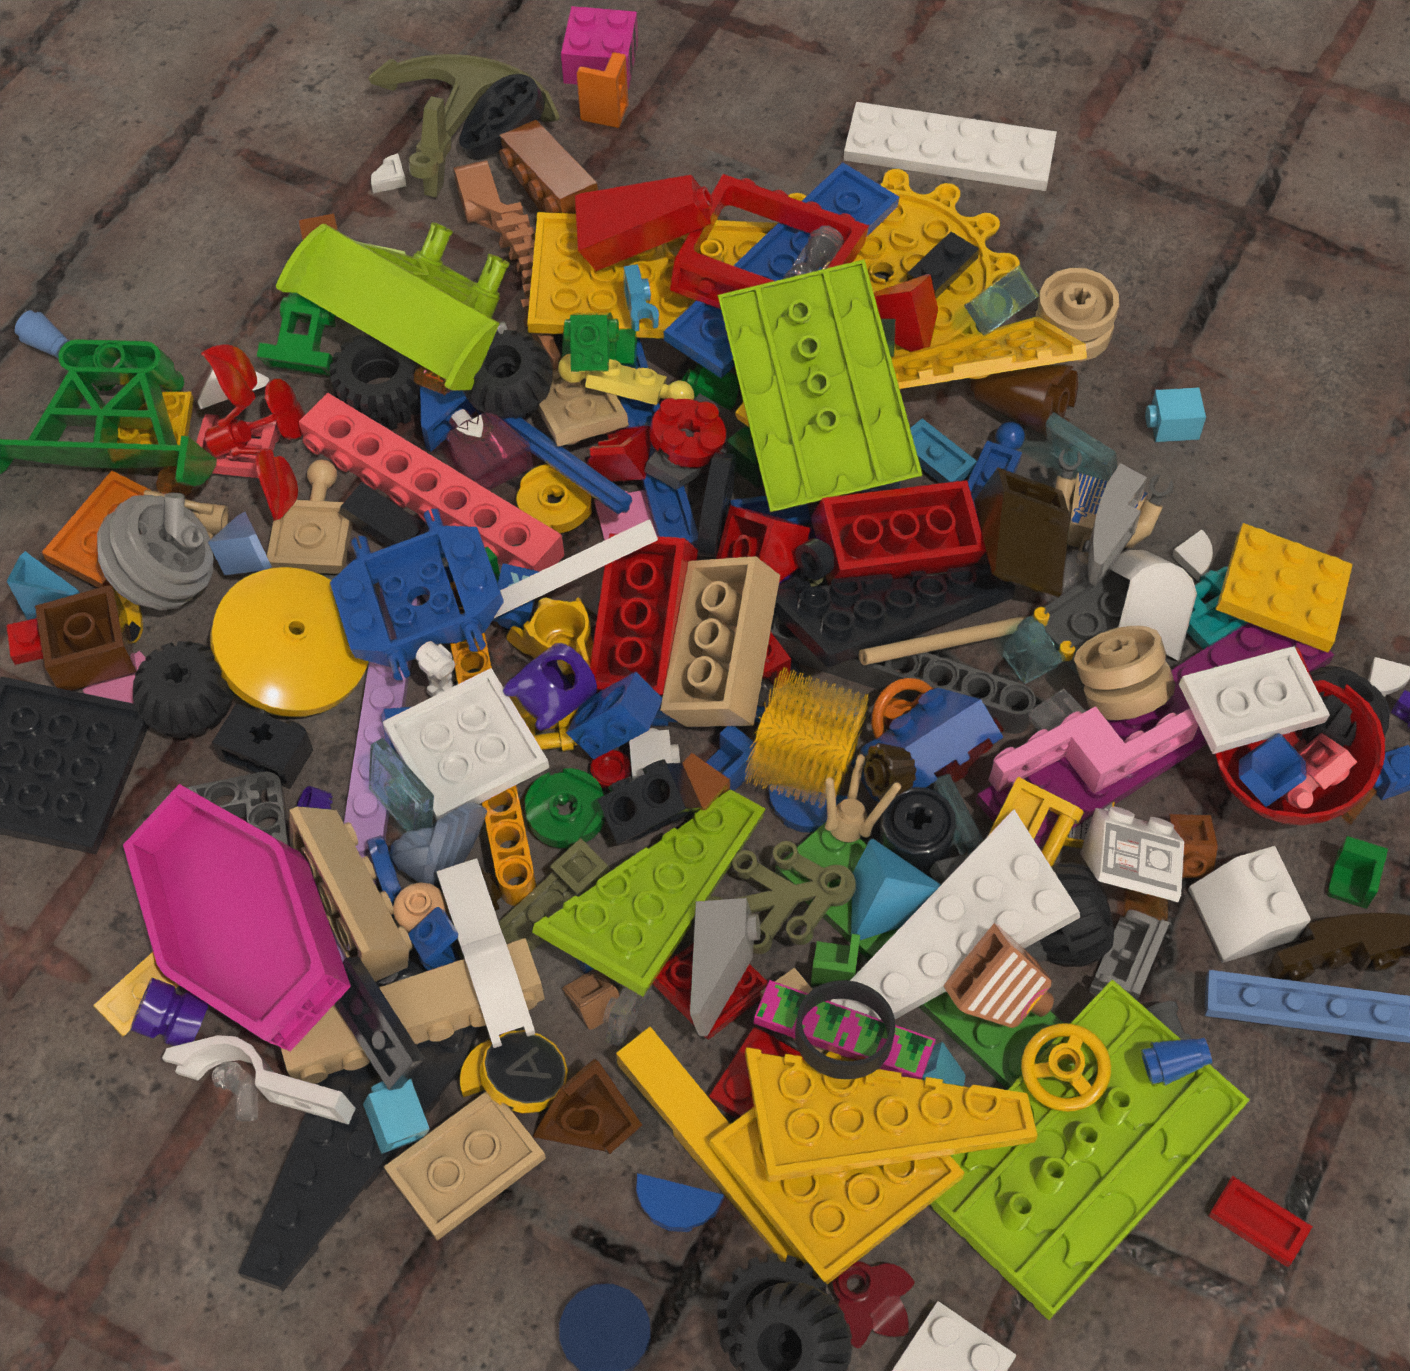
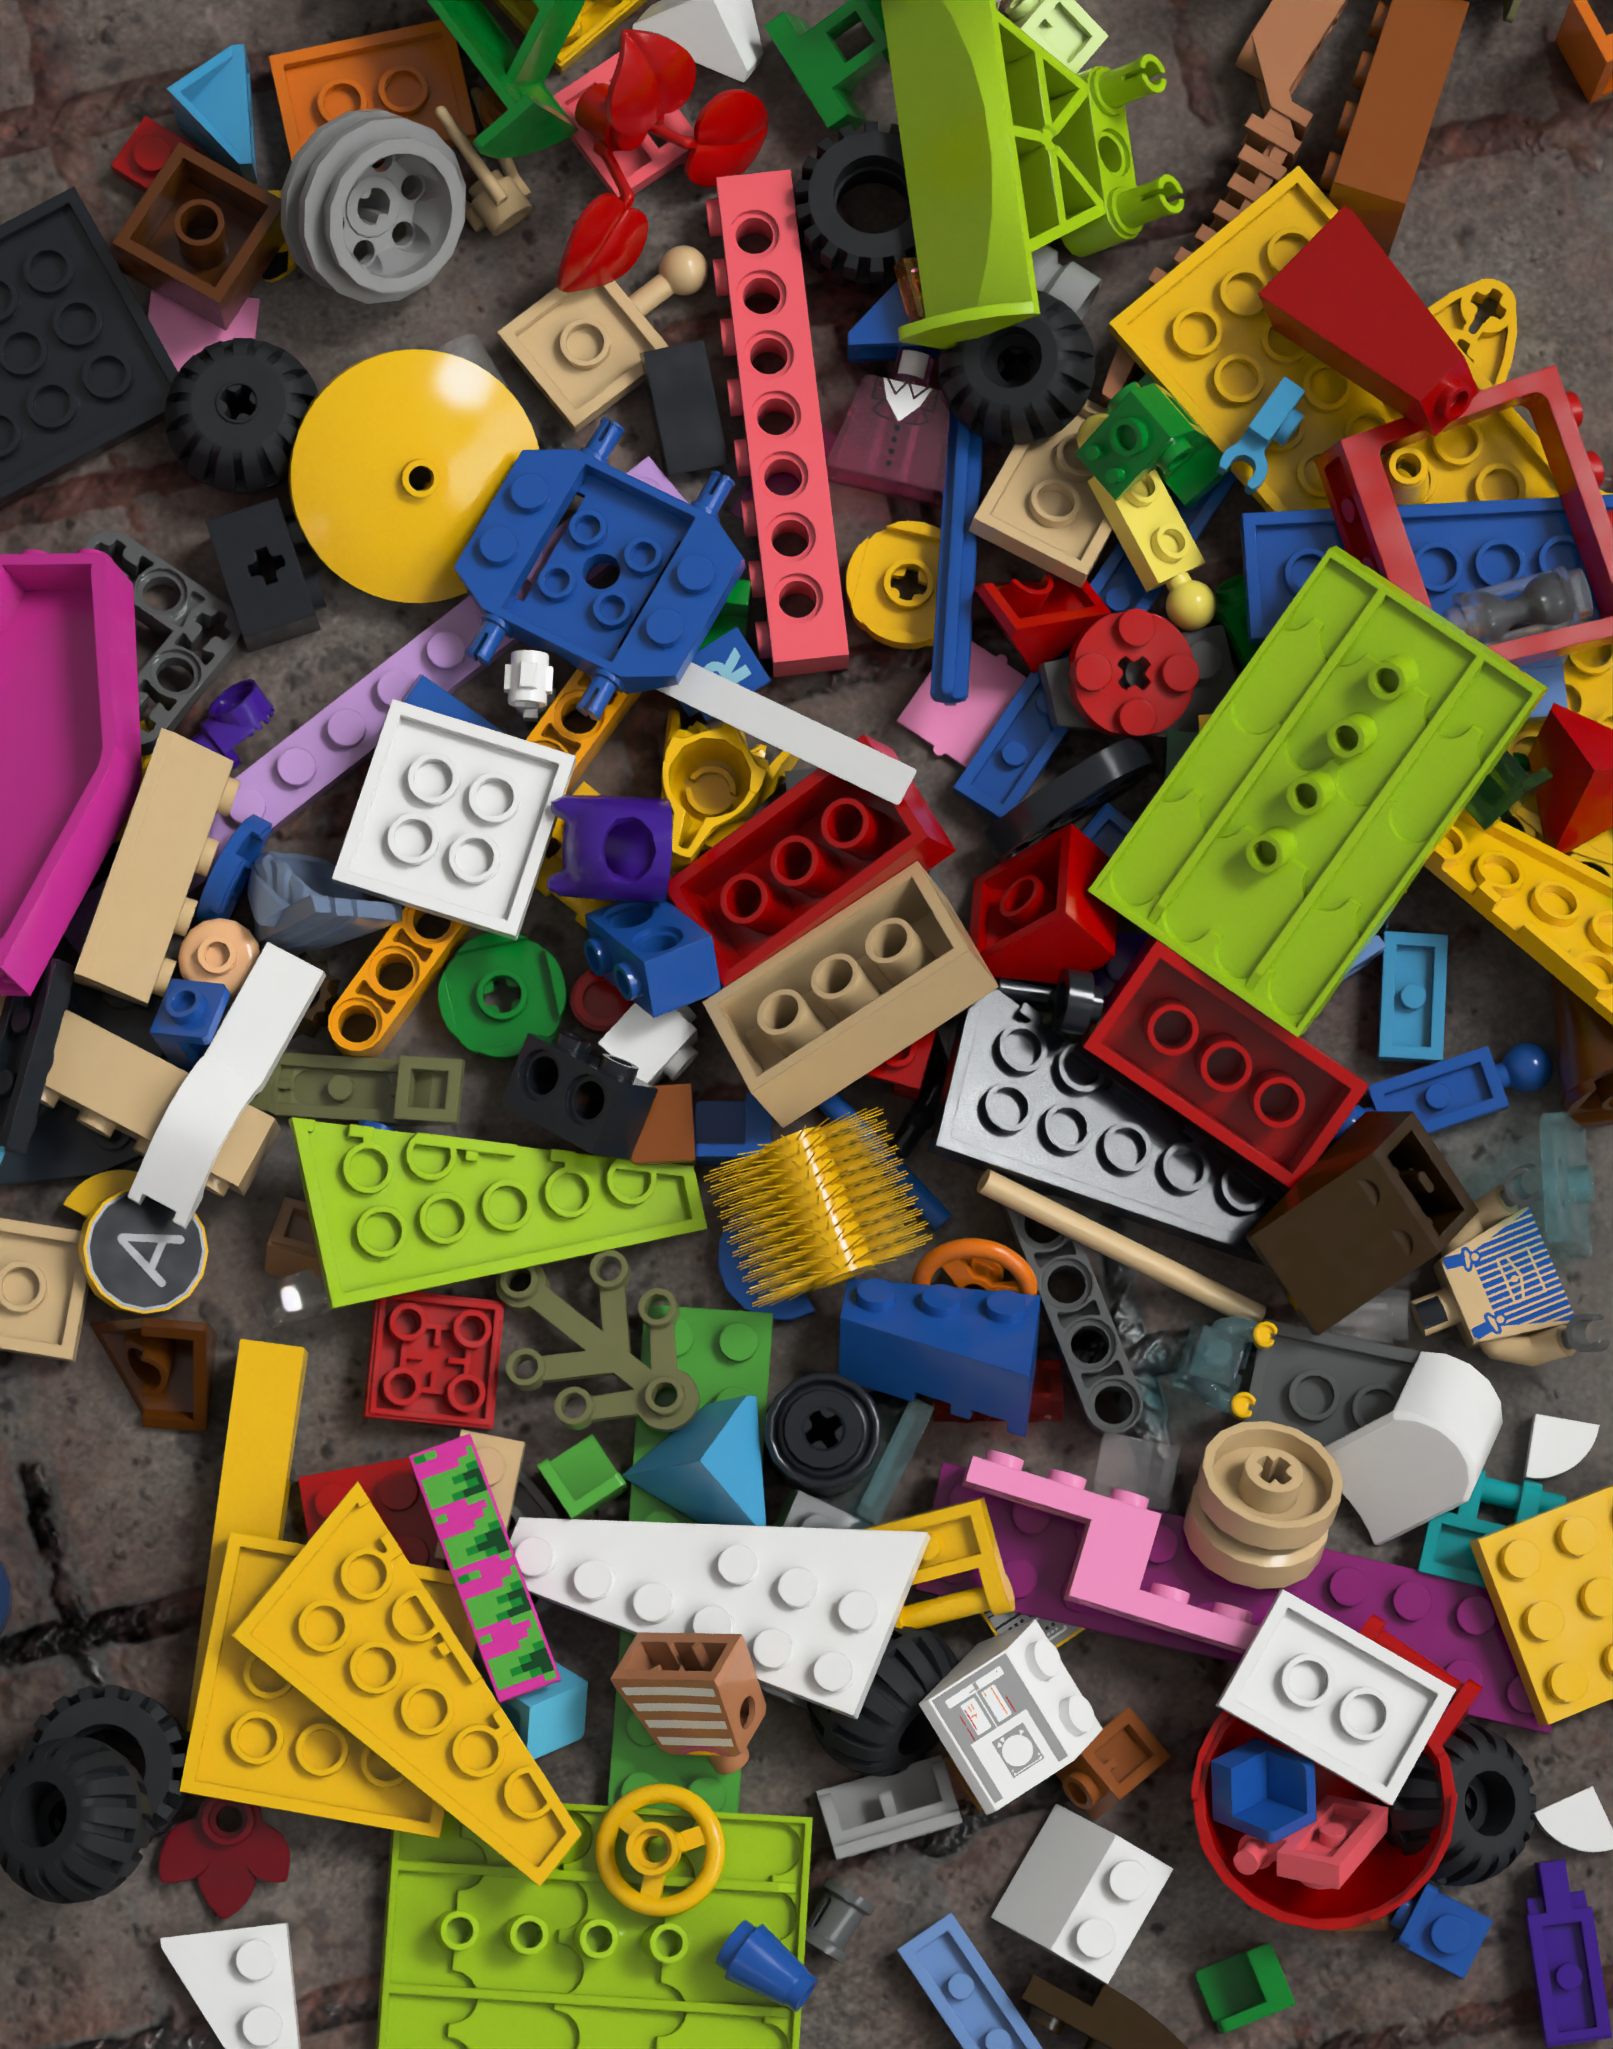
camera: 45 degrees right, 20 degrees up
light grey arm [164,493,204,548] -> none
medium blue slope [208,512,272,575] -> none
clear light blue plate [369,737,434,832] -> none
blue tile [636,1173,724,1232] -> none
light grey slope [690,898,761,1036] -> none
black tyre [795,980,895,1079] -> none
tan plant [825,755,901,842] -> none
dark brown piece [864,743,917,800] -> none
light grey slope [1088,463,1147,586] -> none

